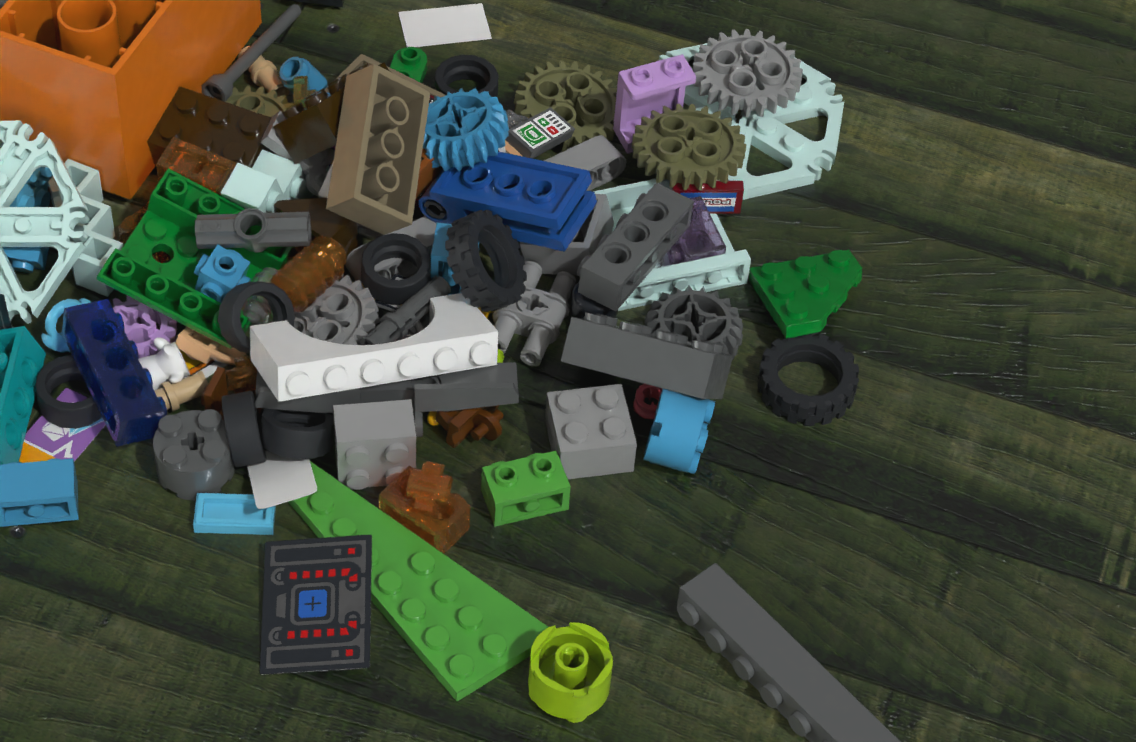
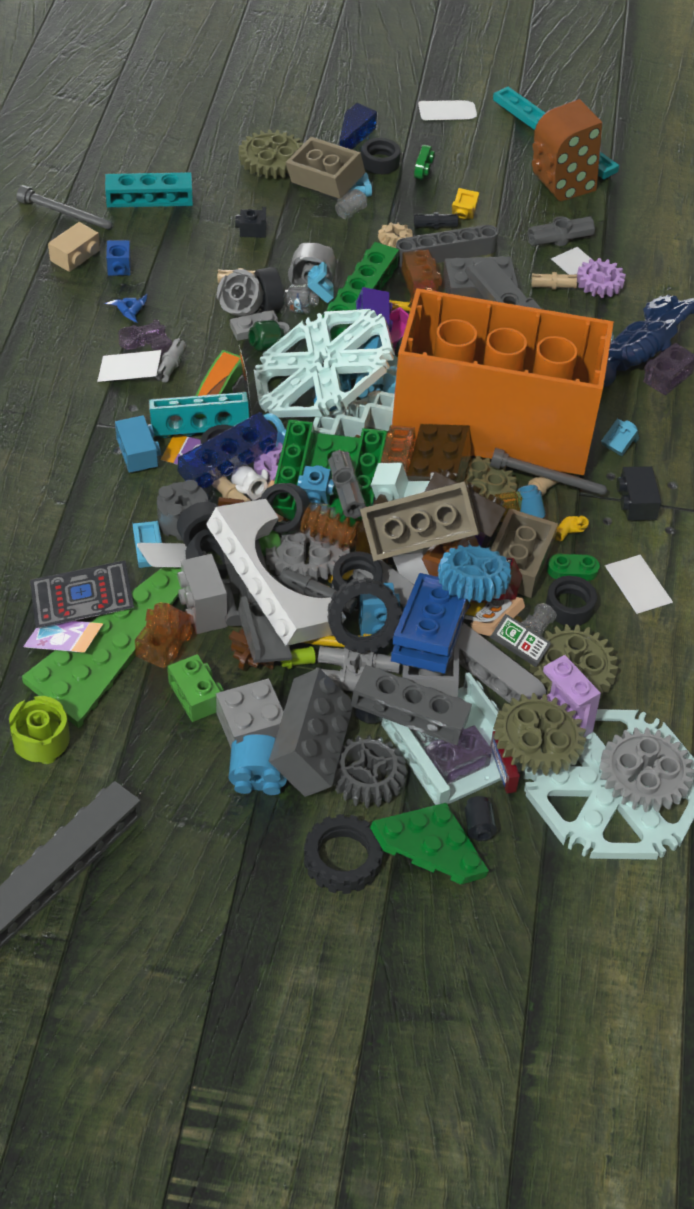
camera: 80 degrees right, 0 degrees up
none -> sticker [23,621,103,652]
none -> black brick [464,796,497,841]
none -> yellow arm [555,516,589,541]

